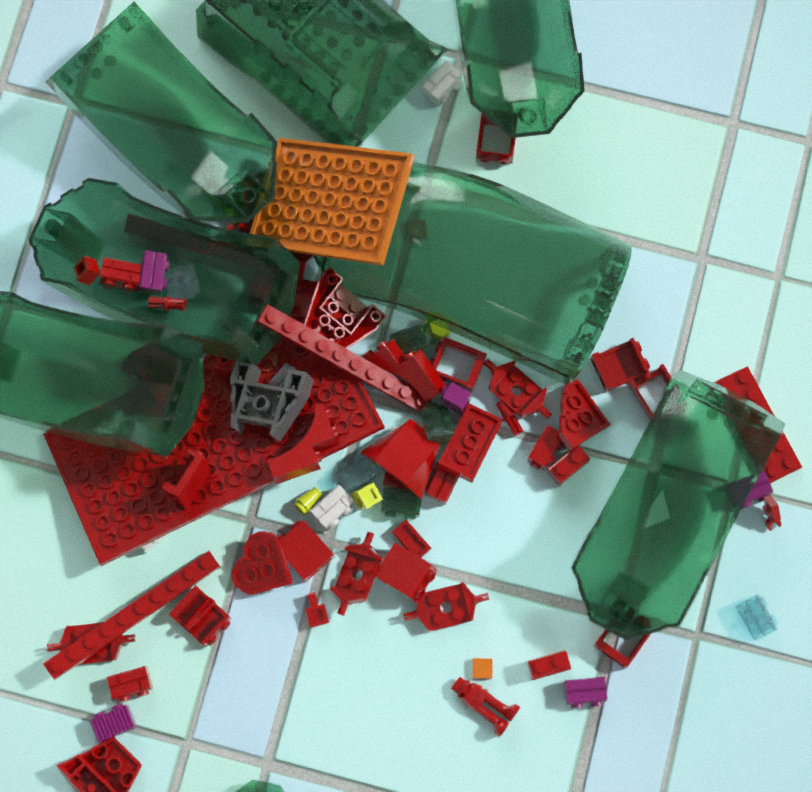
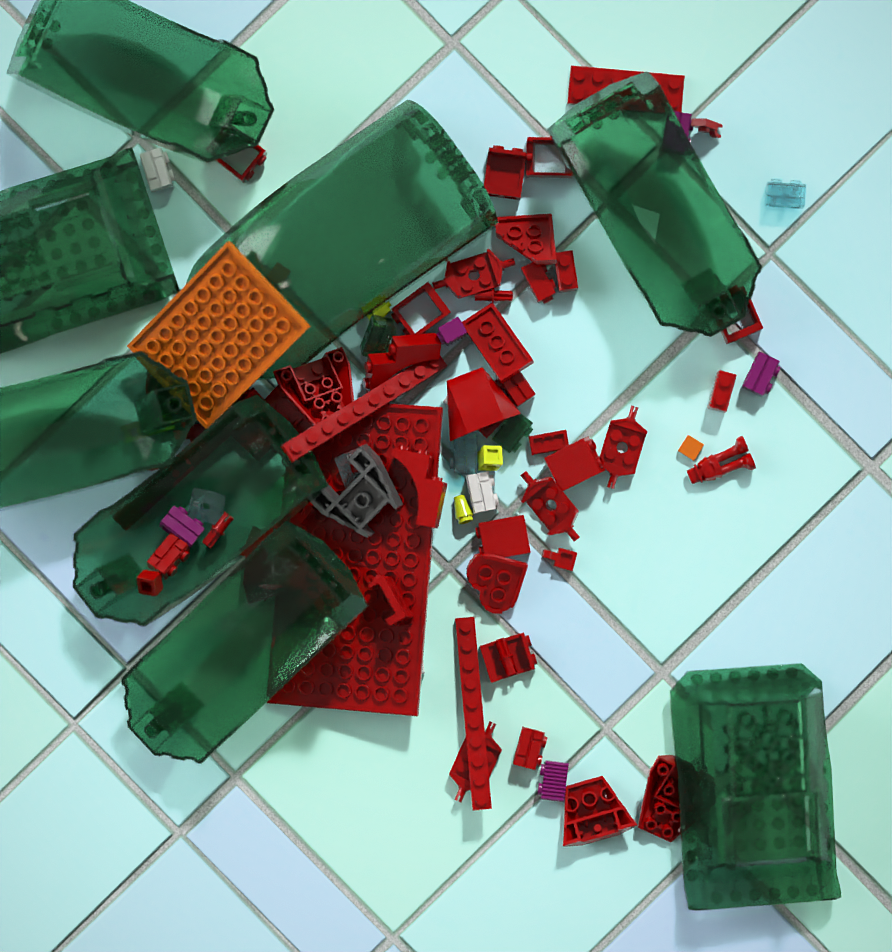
camera: 65 degrees left, 10 degrees up
clear green brick [420,401,455,445] -> none

